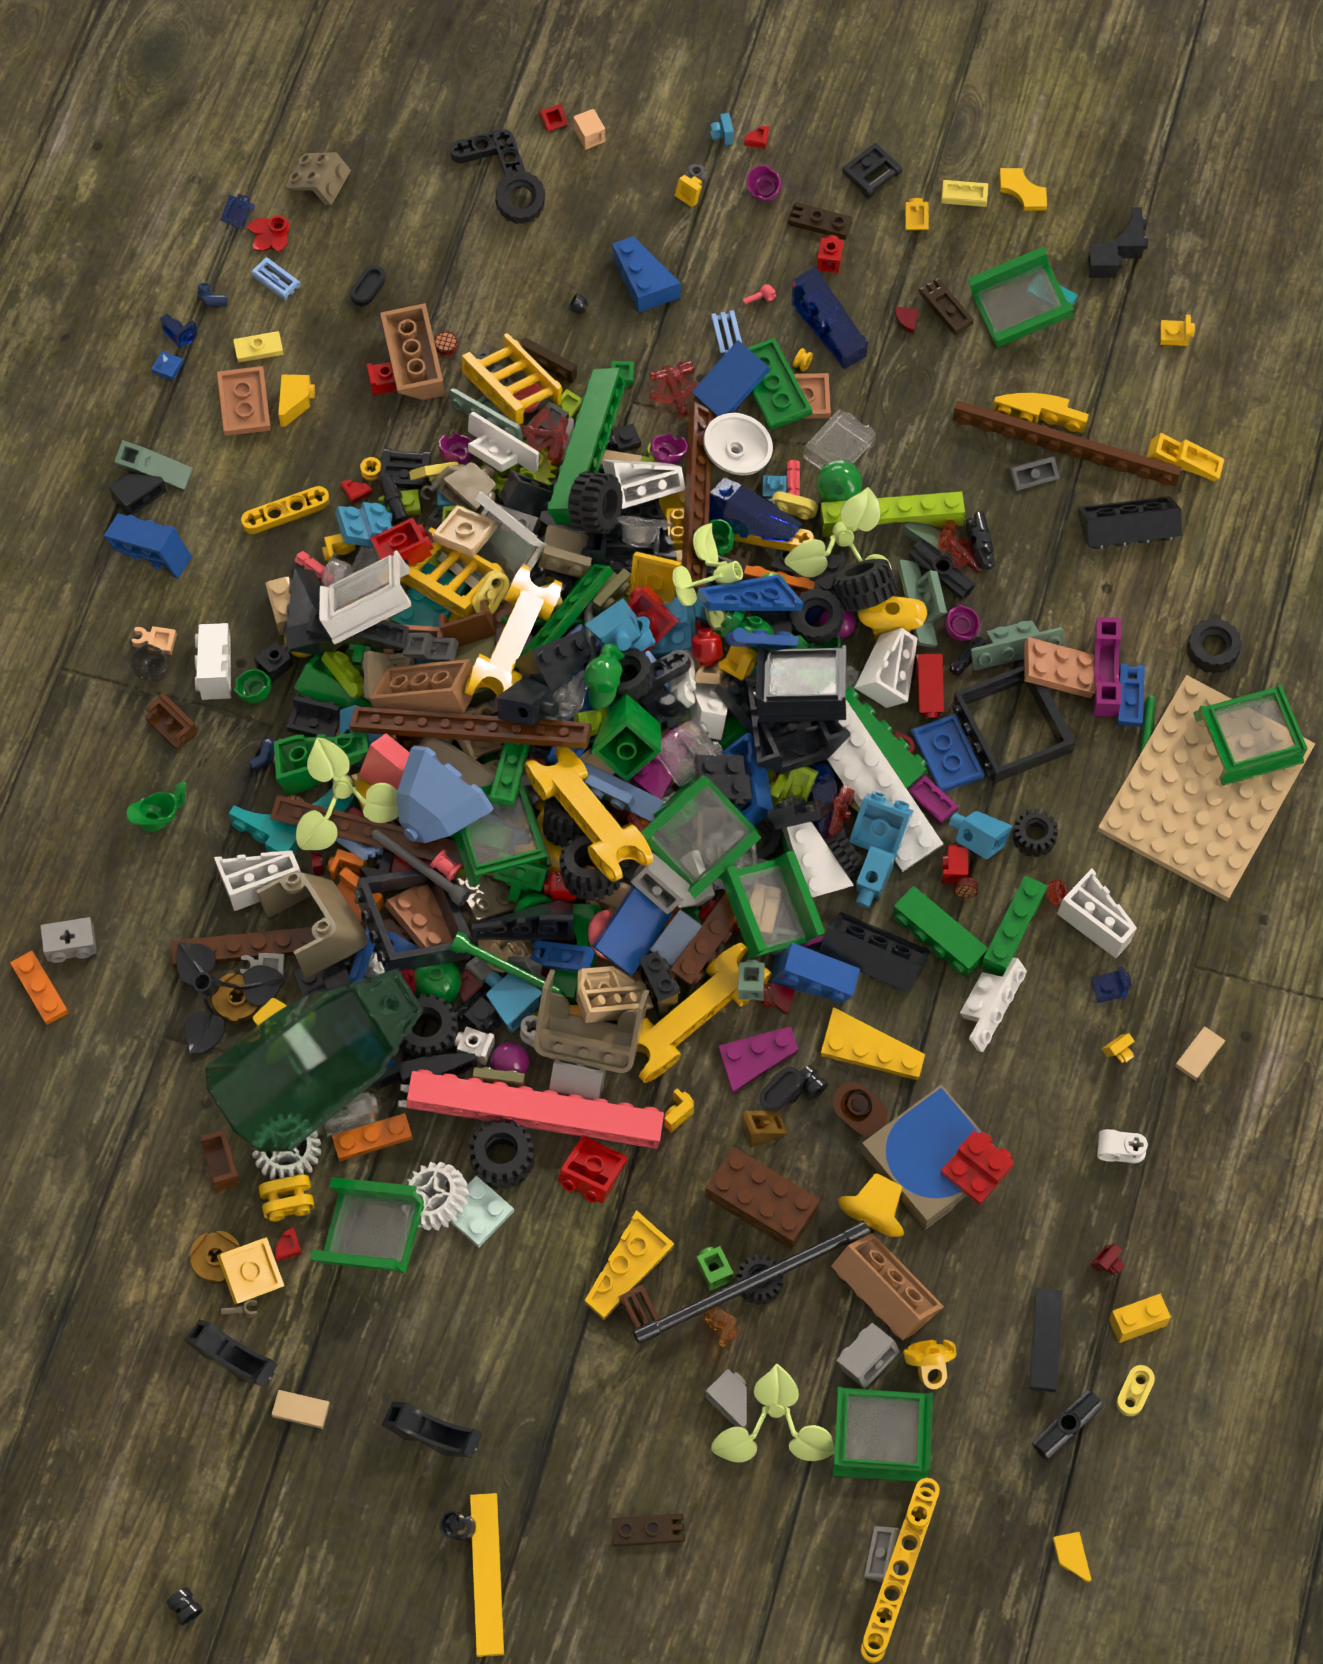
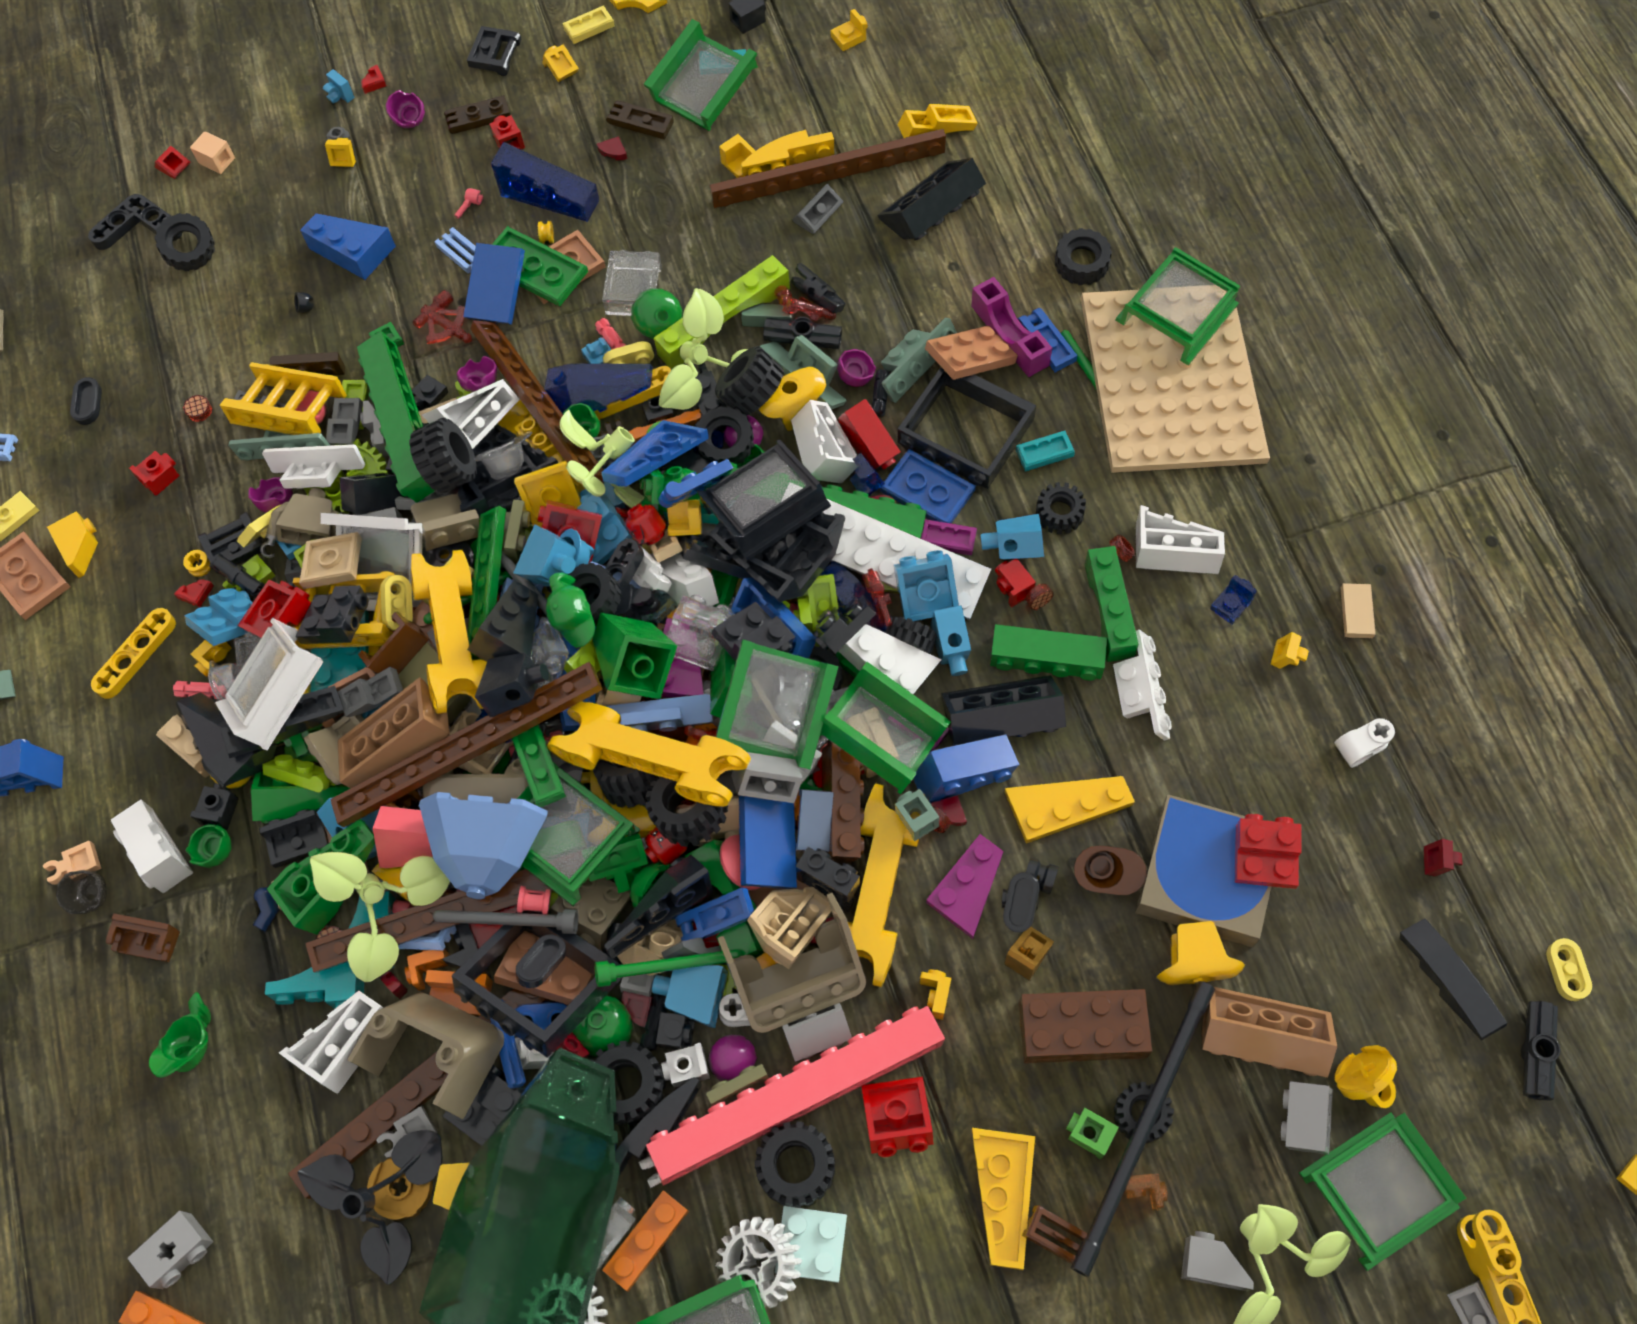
camera: 30 degrees left, 0 degrees up
medium nougat slope [380,303,446,400] -> none
clear red piece [521,408,569,463] -> none
white dish [703,413,773,475] -> none
yellow brick [1109,1293,1171,1343] -> none
none -> black plate [295,585,369,644]
none -> black tile [516,935,566,988]
none -> yellow panel [719,134,755,178]
none -> clear blue bracket [850,453,885,496]
none -> teal plate [1015,431,1075,471]

